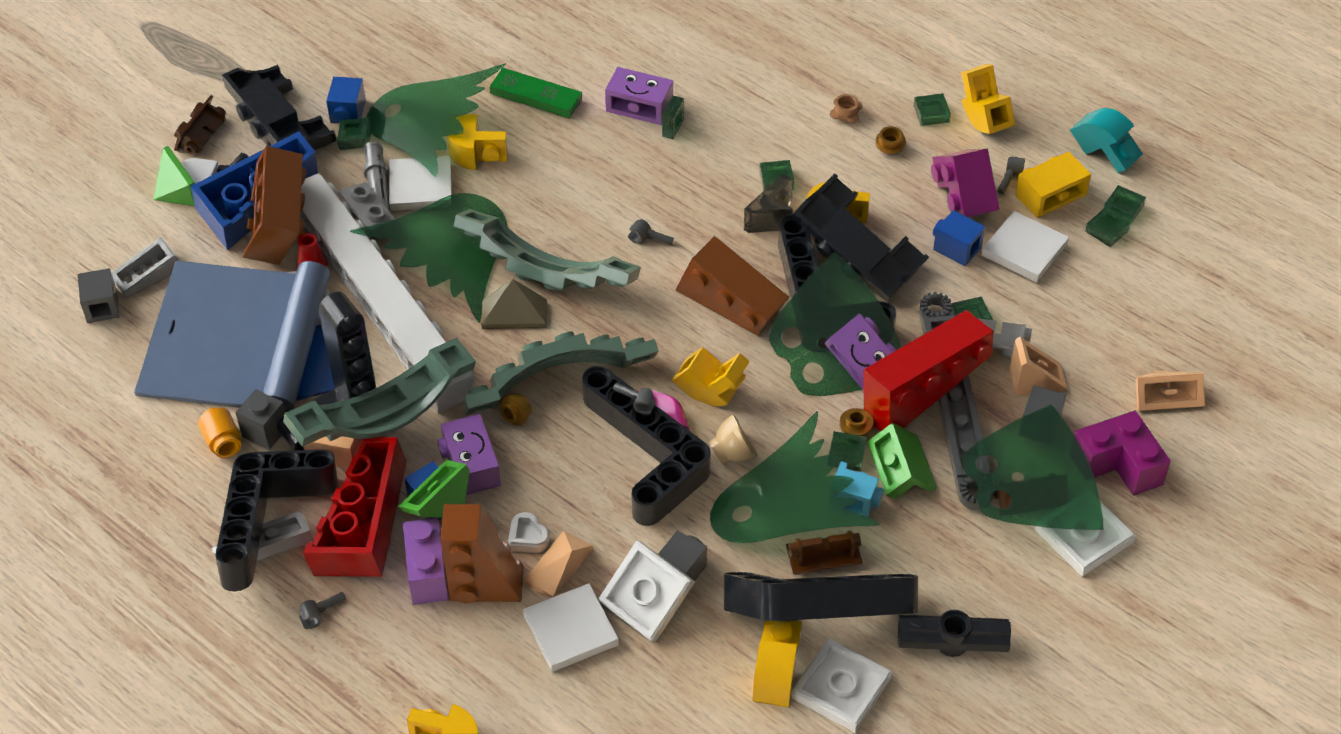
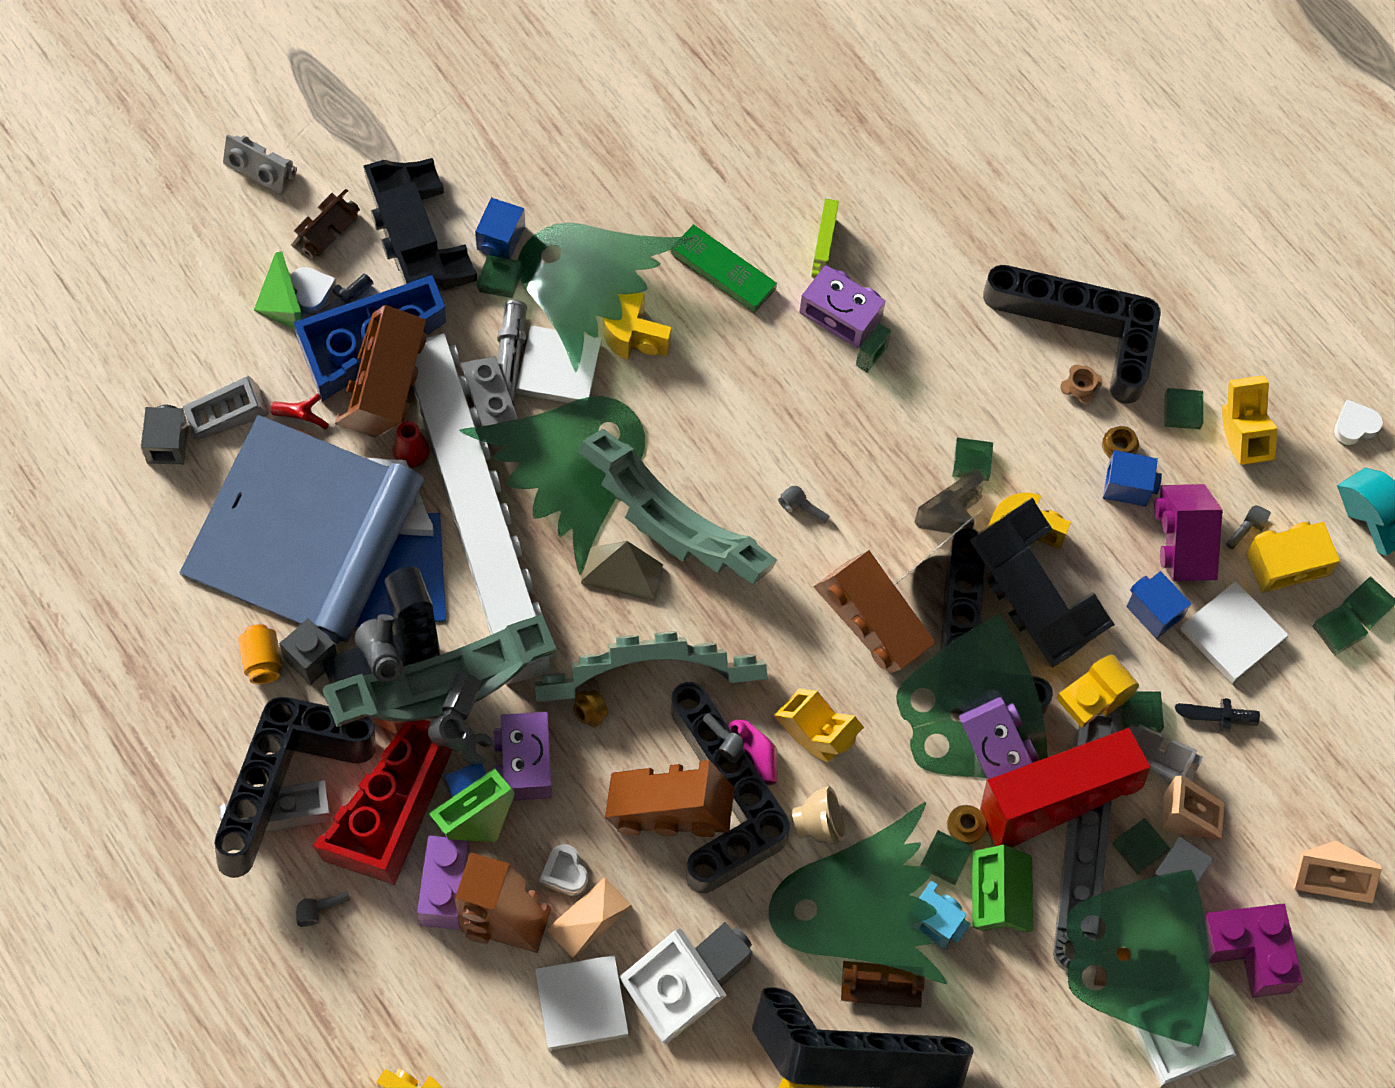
camera: 10 degrees right, 15 degrees up
none -> light grey hinge [223,134,297,195]
none -> red bar [271,393,329,430]
none -> dark grey piece [355,614,403,682]
none -> dark grey bar [428,672,494,765]
none -> dark orange wedge [605,760,735,837]
none -> lime tile [811,198,839,277]
none -> sticker [894,510,982,585]
none -> black beam [983,265,1161,404]
none -> yellow brick [1057,654,1140,728]
none -> blue brick [1103,450,1162,507]
none -> clear green tile [1113,818,1170,875]
none -> black piece [1174,698,1260,732]
none -> white tile [1334,399,1383,445]

